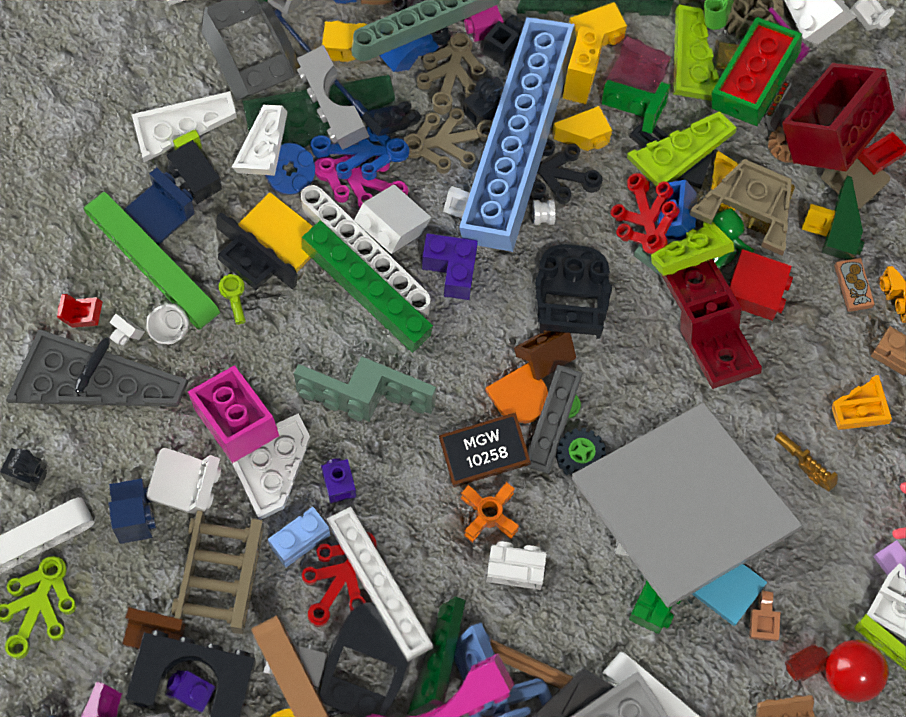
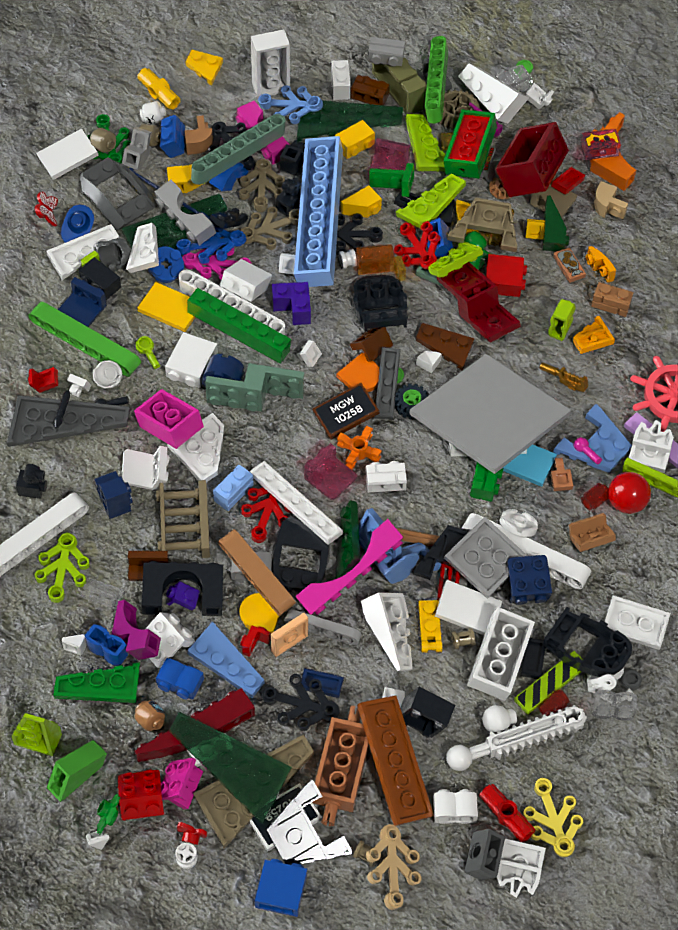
camera: 10 degrees left, 10 degrees down
black bracket [217,212,298,290] -> none
dark purple brick [321,458,356,504] -> none
yellow window [563,26,605,104] -> none
none -> red animal [35,192,58,227]
none -> blue piece [61,204,94,243]
none -> dark grey hair [95,238,131,272]
none -> black bar [95,396,129,406]
none -> white brick [165,332,218,388]
none -> dark blue brick [202,354,245,386]
none -> white tile [297,340,322,367]
none -> clear pink bracket [304,443,357,500]
none -> clear orange brick [356,244,395,275]
none -> clear yellow tile [393,256,406,281]
none -> reddish brown wing [416,323,474,371]
none -> white slope [416,351,442,373]
none -> white tile [499,509,538,537]
none -> lime brick [548,299,576,341]
none -> medium blue wing [553,404,632,473]
none -> dark pink bar [574,437,602,464]

